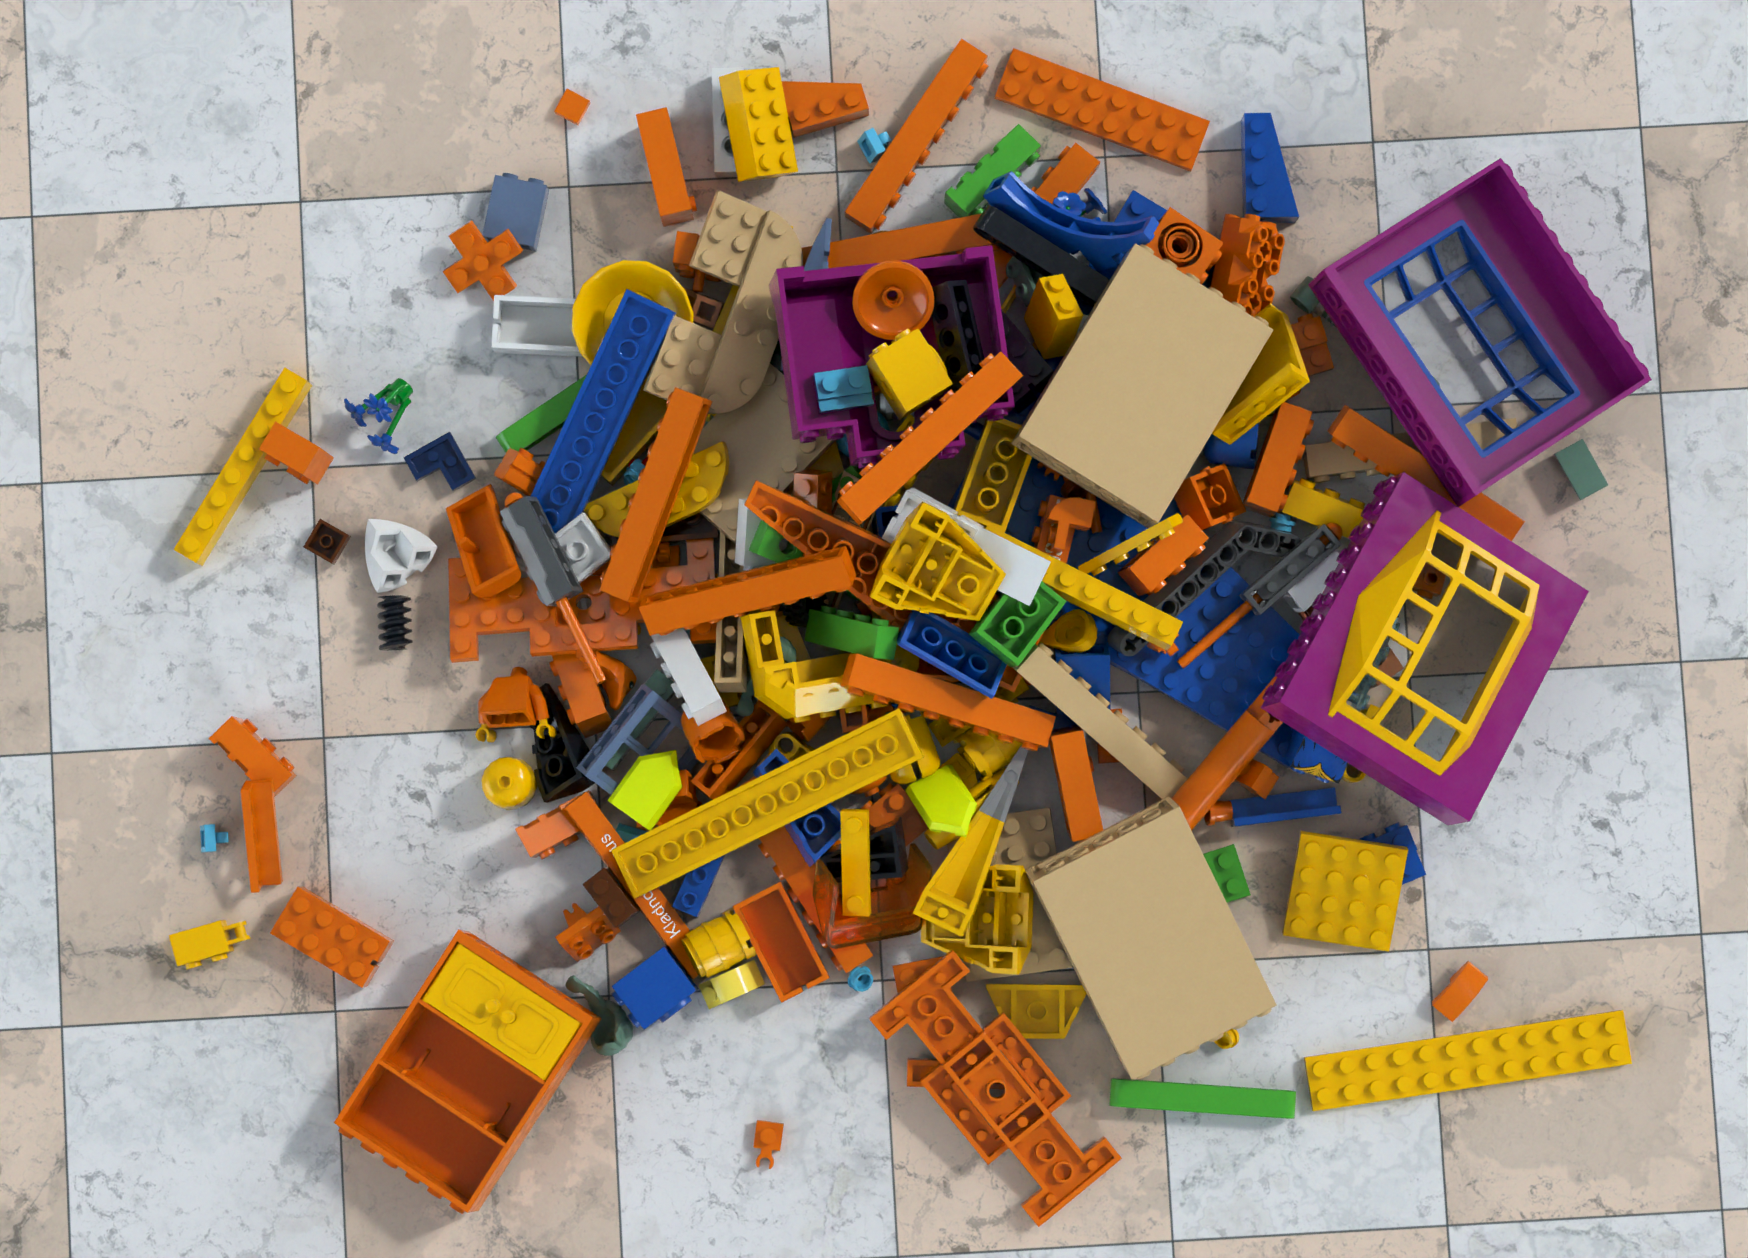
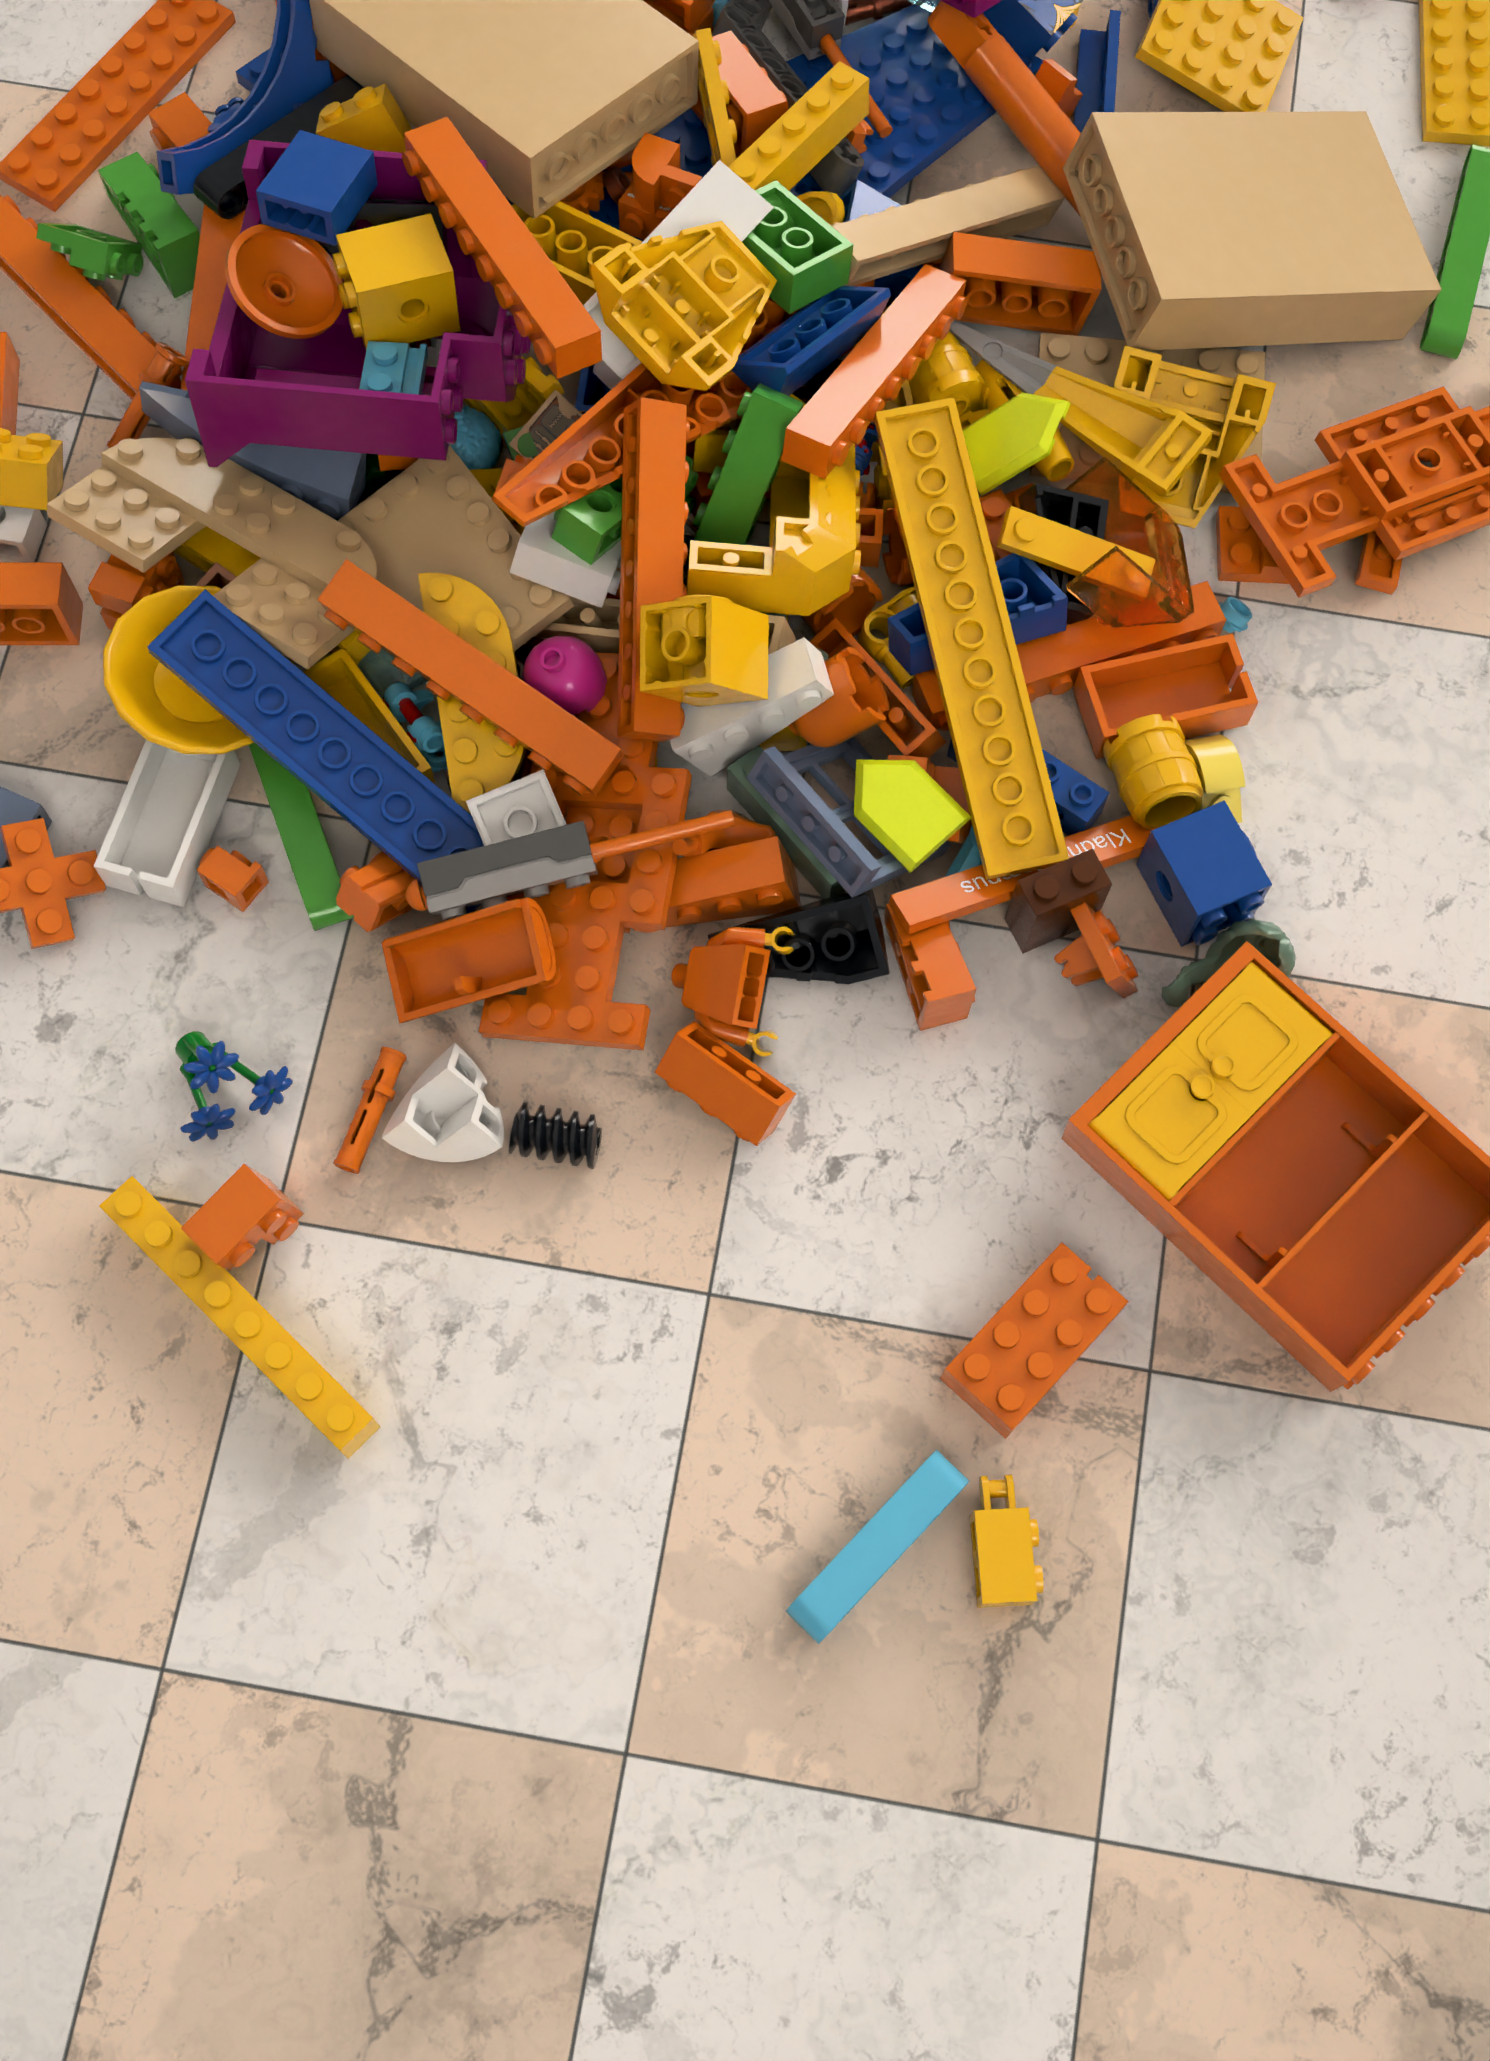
camera: 80 degrees left, 15 degrees down
medium azure tile [200,824,229,853] -> none
orange wedge [208,716,297,797] -> none
orange fence [240,779,283,893] -> none
reddish brown piece [303,519,351,565] -> none
dark blue plate [403,432,476,492] -> none
yellow cylinder [481,757,537,810] -> none
orange plate [753,1120,784,1169] -> none
medium azure tile [857,128,892,164] -> none
yellow wing [986,984,1086,1039] -> none
none -> bright green plate [36,223,143,281]
none -> orange pin [107,342,189,448]
none -> orange brick [197,845,269,912]
none -> blue brick [256,130,378,246]
none -> orange pin [333,1046,407,1174]
none -> dark pink cylinder [522,636,607,715]
none -> yellow brick [640,595,769,707]
none -> orange brick [655,1021,796,1146]
none -> medium azure beam [785,1450,970,1644]

